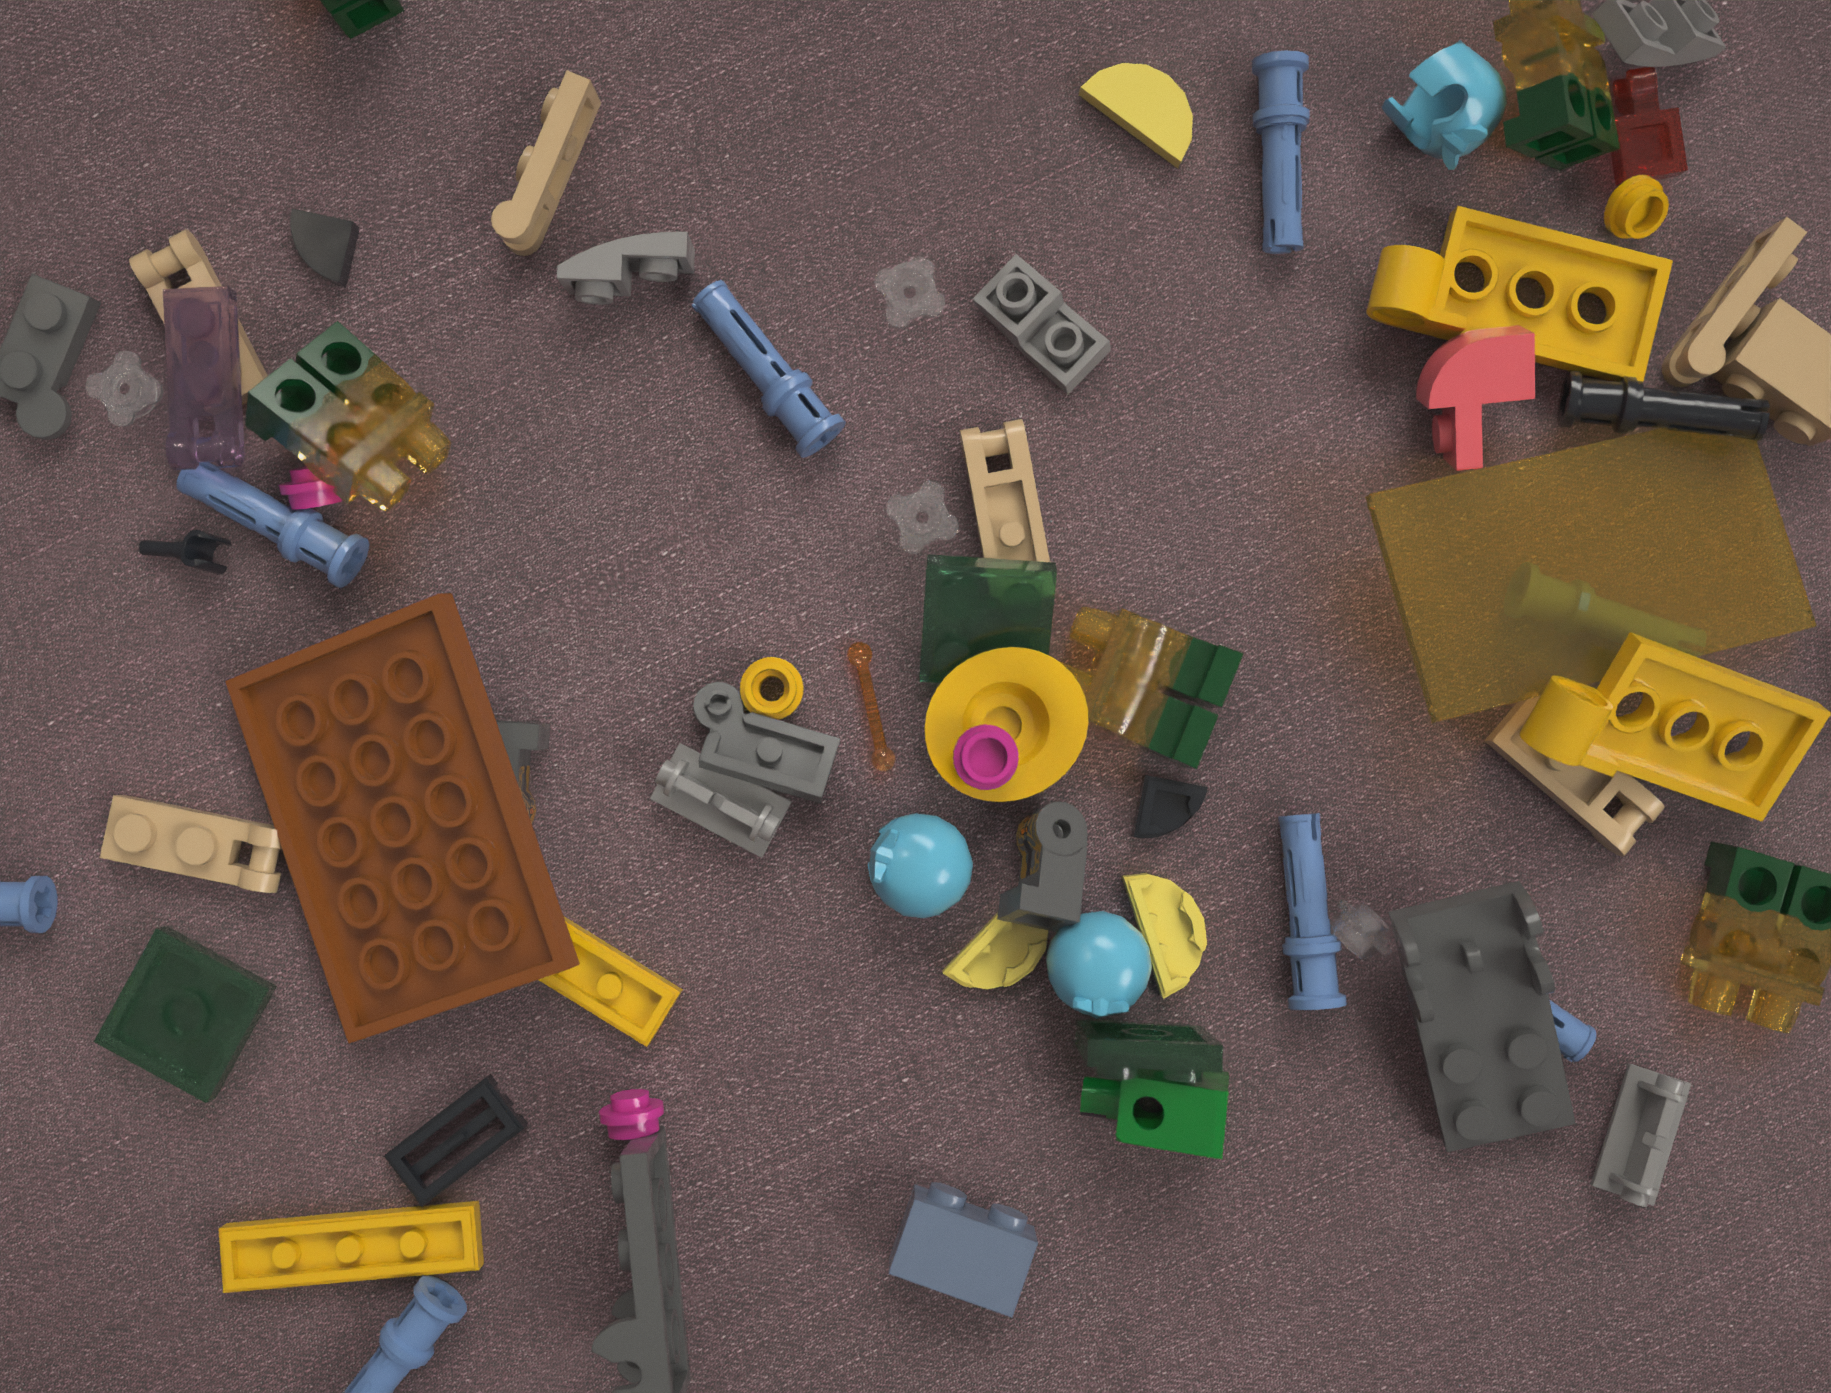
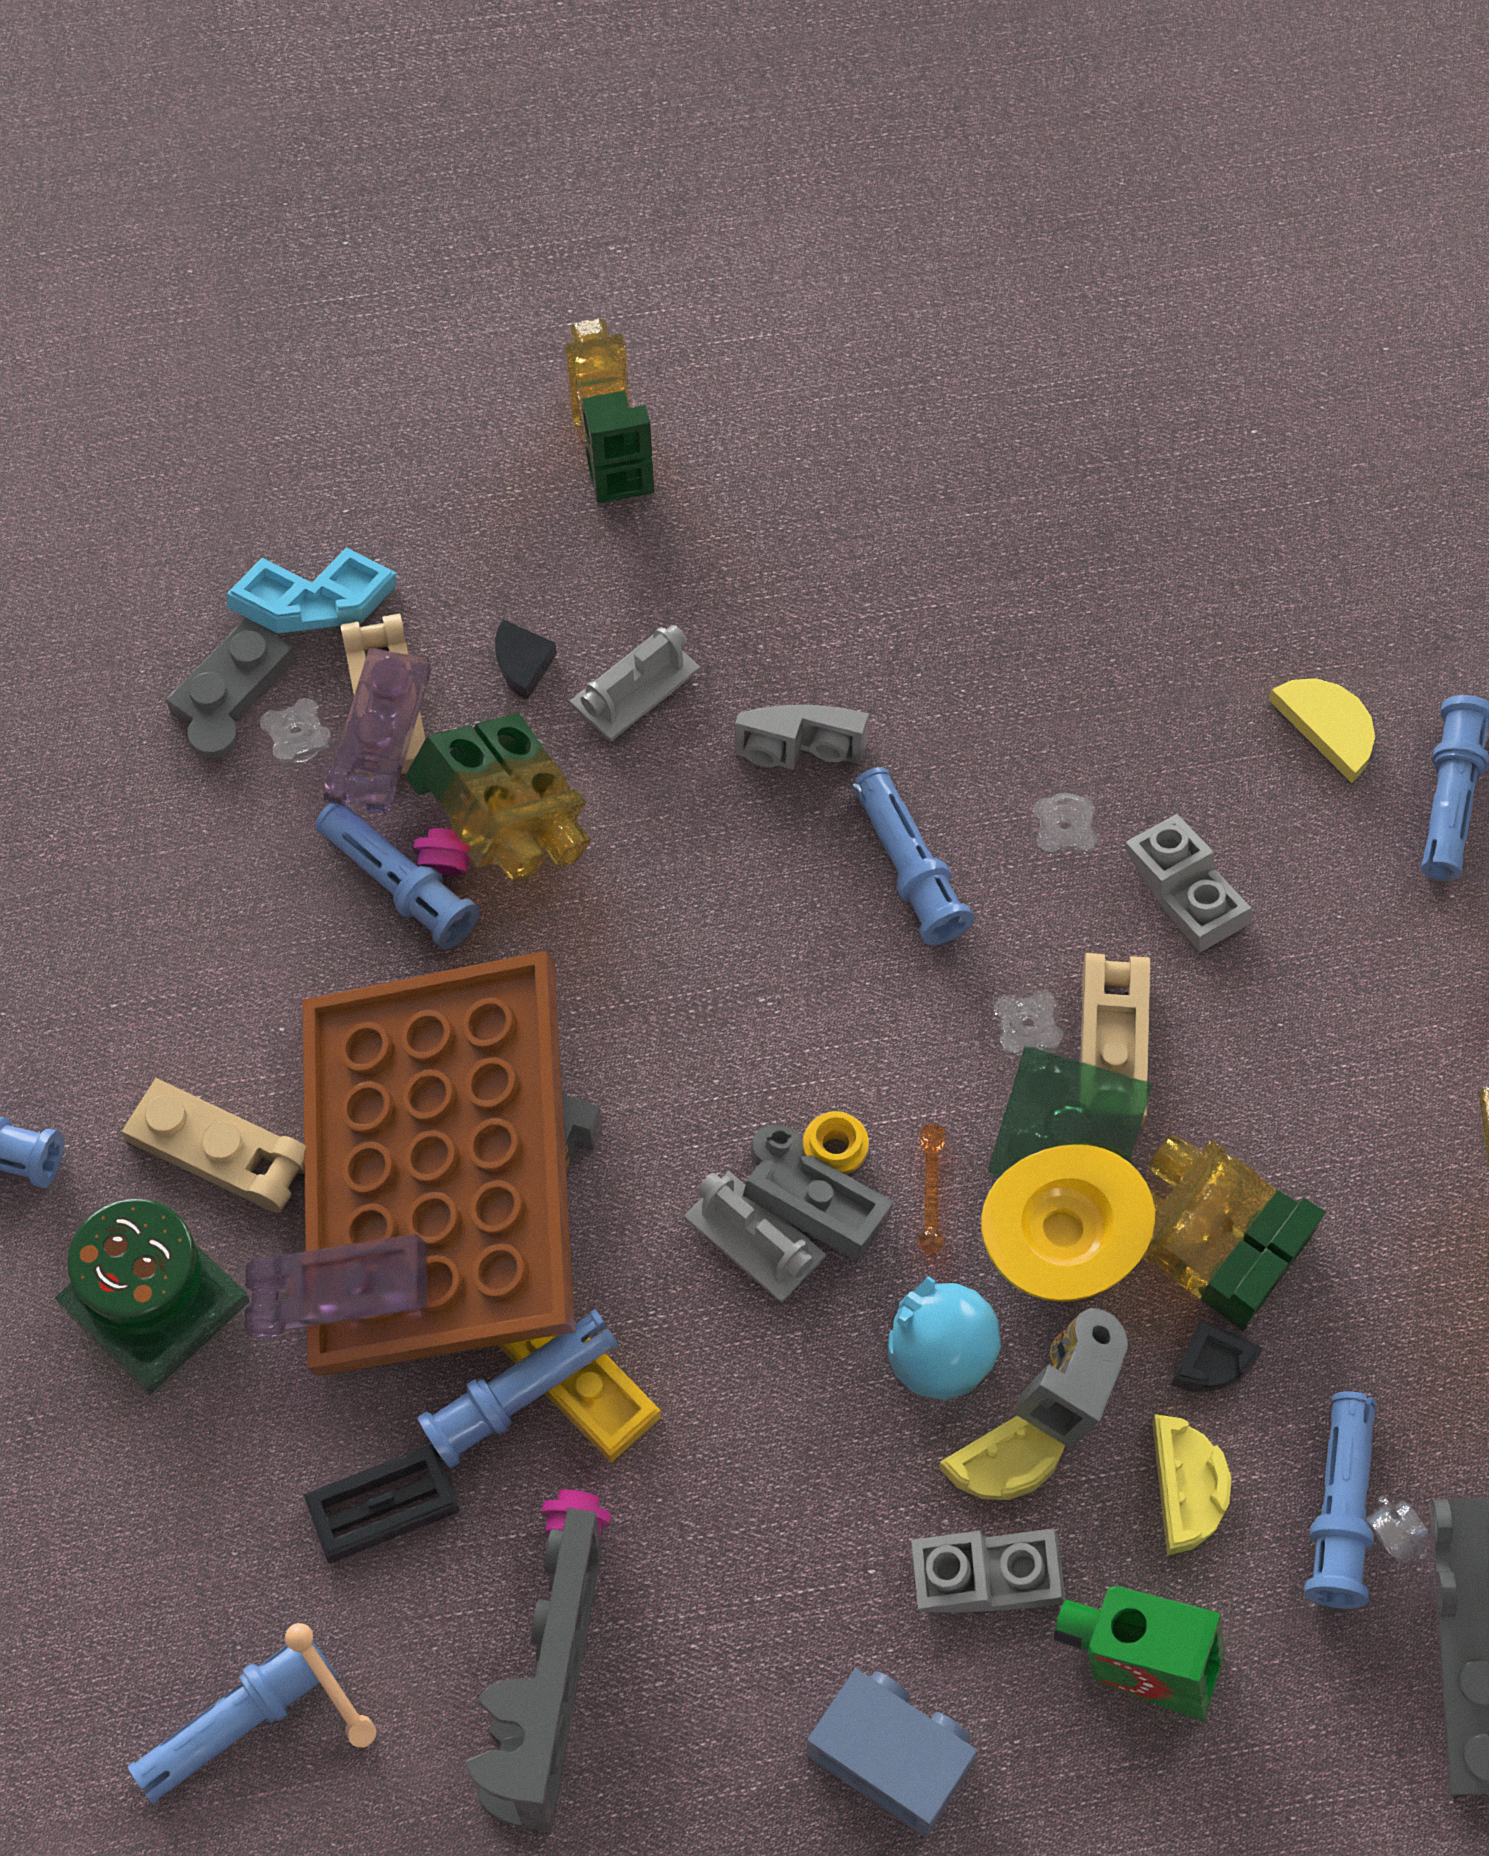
camera: 15 degrees right, 25 degrees down
black hand [139,529,231,575] -> none
yellow tile [219,1201,484,1293] -> none
tan plate [491,70,601,256] -> none
dark pink plate [953,725,1019,790] -> none
medium azure helmet [1046,911,1152,1019] -> none
clear green plate [1075,1020,1223,1082] -> none
none -> dark green head [67,1198,202,1334]
none -> medium azure tile [227,547,396,634]
none -> clear purple plate [244,1234,427,1337]
none -> light nougat hinge [285,1623,376,1748]
none -> medium blue pin [417,1309,620,1469]
none -> light grey hinge [570,625,701,742]
none -> light grey slope [911,1528,1066,1613]

